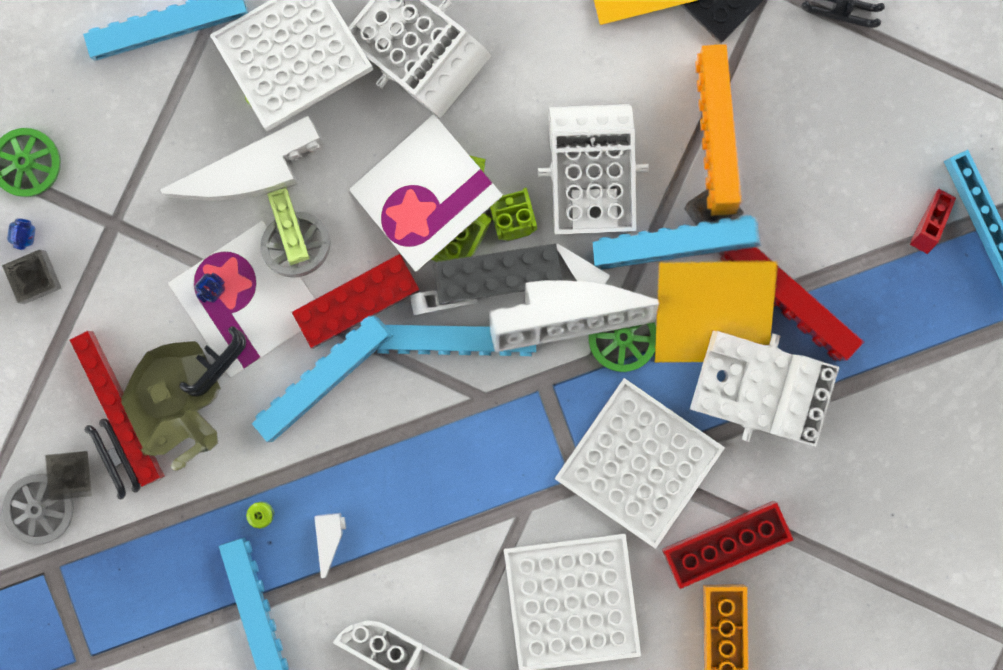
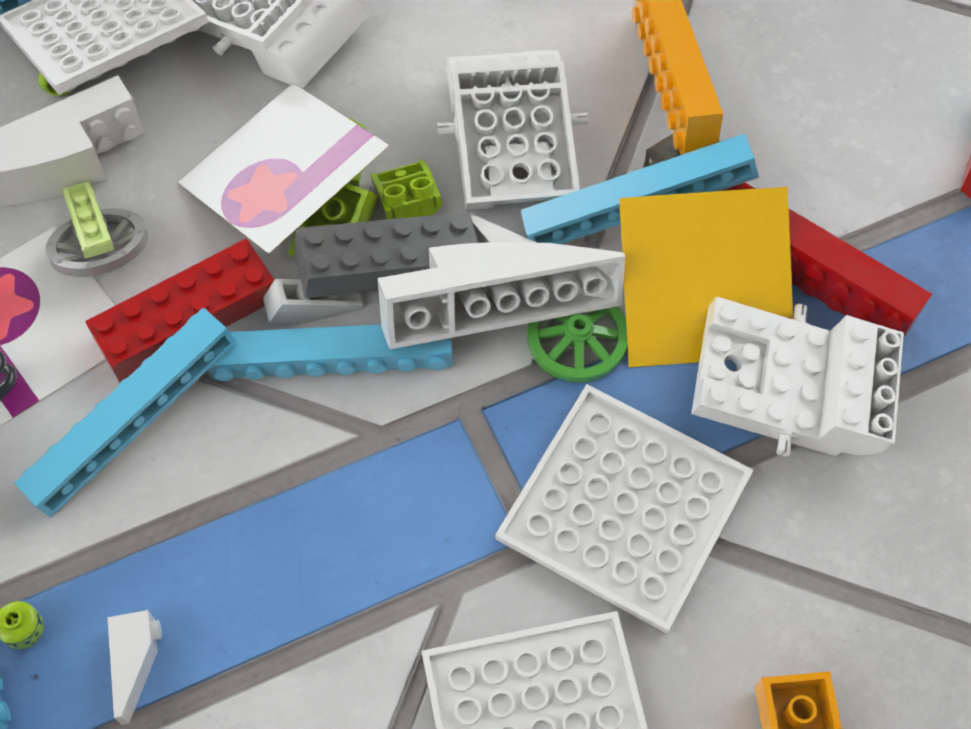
camera: 10 degrees left, 25 degrees down
red brick [662,501,793,589] -> none

